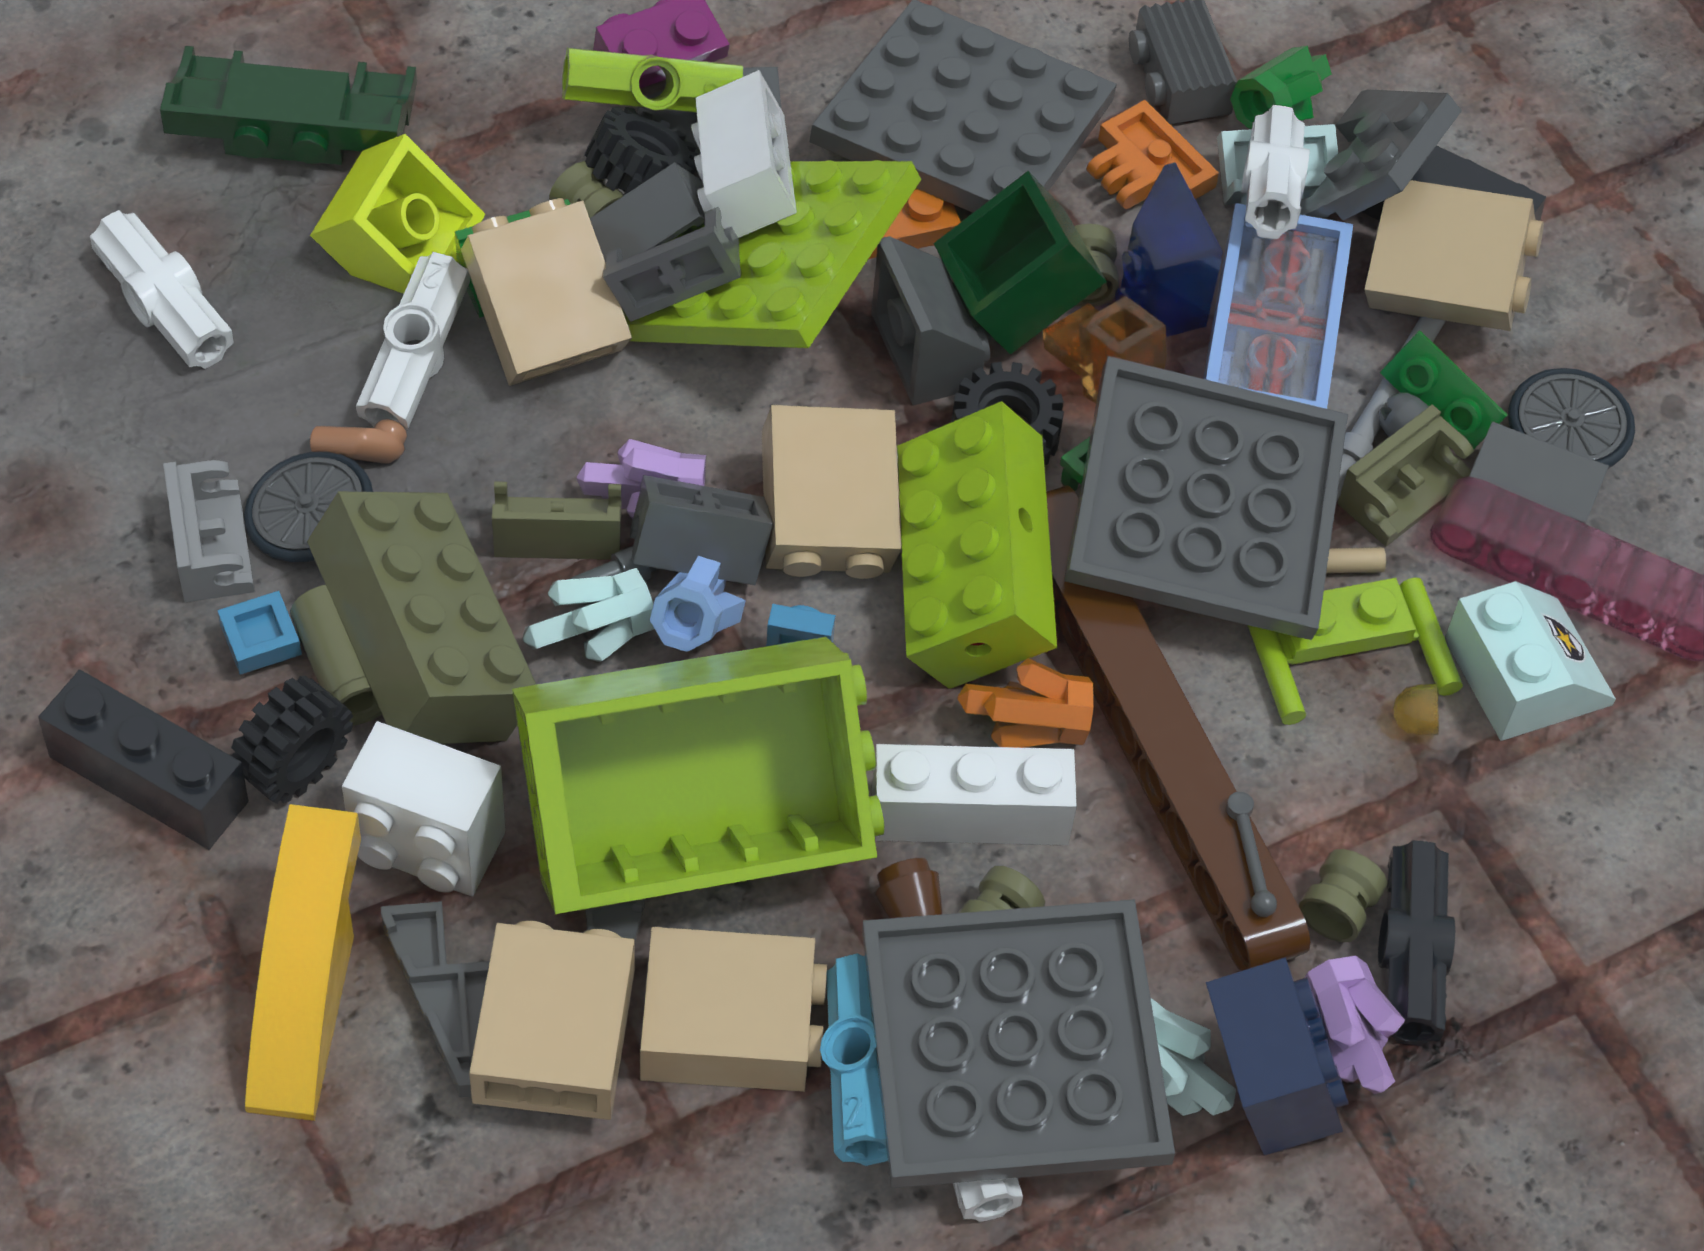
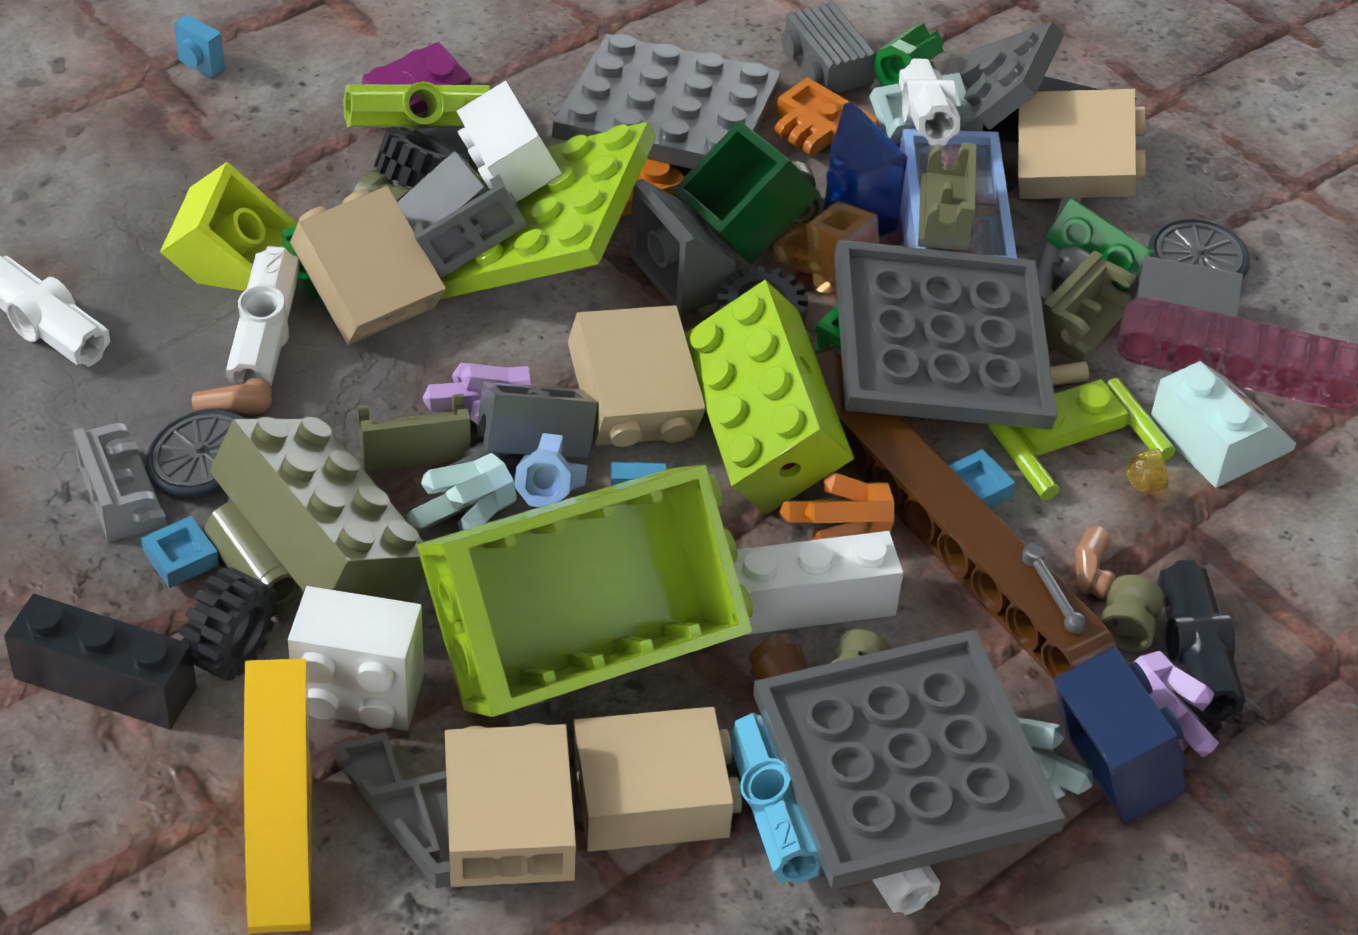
camera: 10 degrees left, 10 degrees down
dark green bracket [160,46,417,165] -> none
none -> olive hinge [918,143,976,251]
none -> dark azure plate [948,449,1015,508]
none -> nougat arm [1075,526,1115,600]

